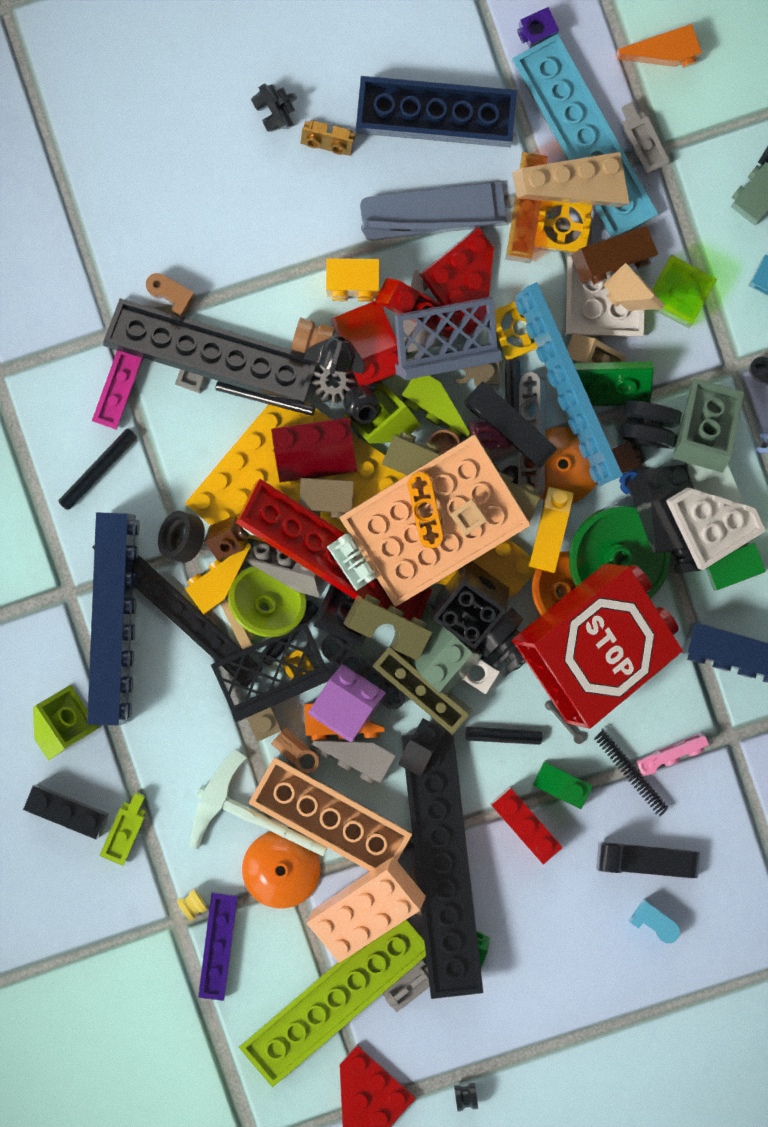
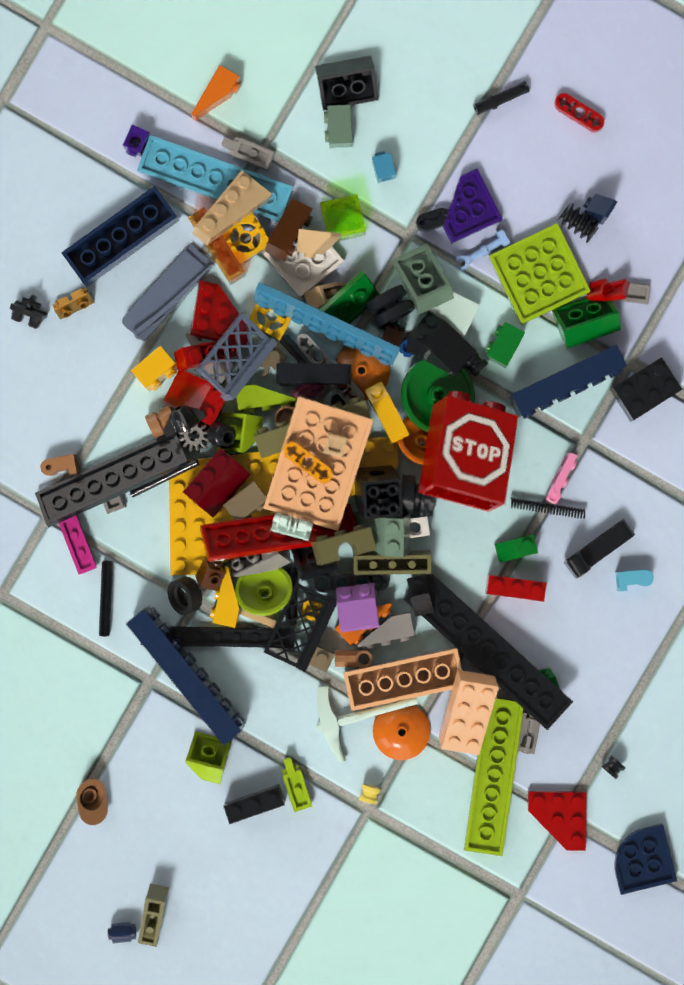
camera: 40 degrees left, 0 degrees up
dark purple plate [198,892,238,1001] -> none
black axle [465,727,543,745] -> none
dark grey hinge [545,700,584,744] -> none
white plate [666,488,766,570] -> none

